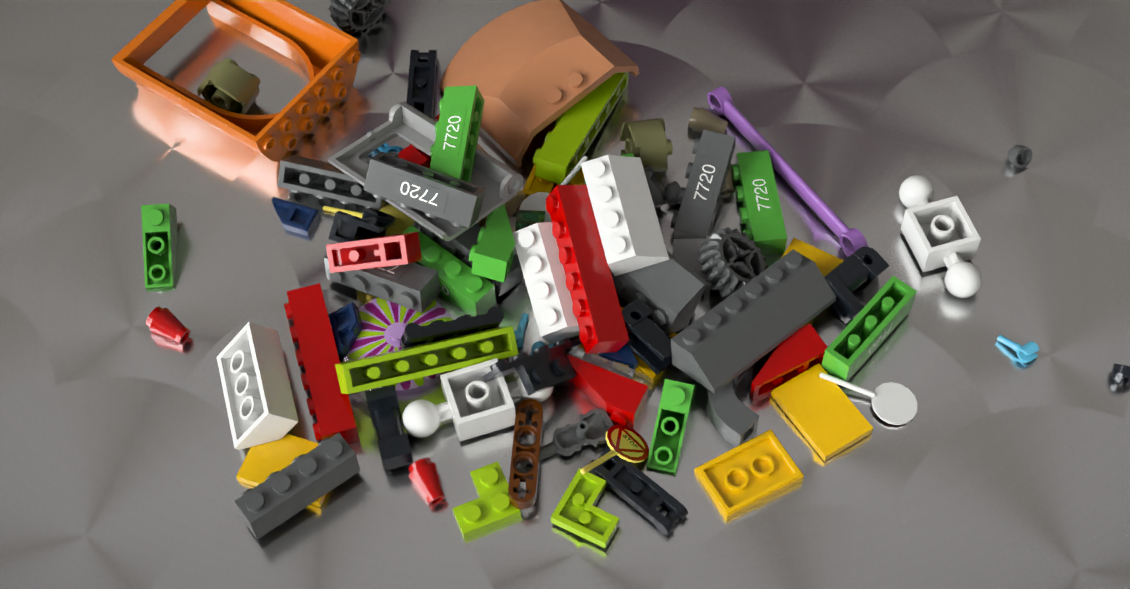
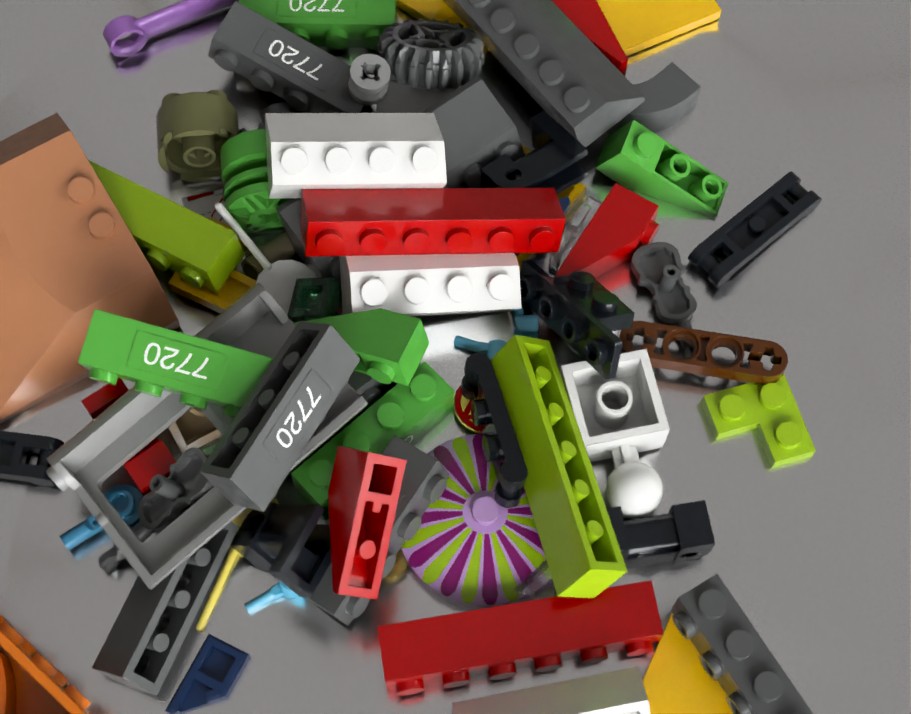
camera: 85 degrees left, 10 degrees up
dark blue tile [328,302,363,357] -> none
red cone [408,457,446,505] -> none
lime plate [551,468,620,549] -> none
piece [580,425,649,474] -> none
dark tan cone [687,106,728,134] -> none
yellow tile [694,429,804,521] -> none
none -> light grey wheel [348,53,391,105]

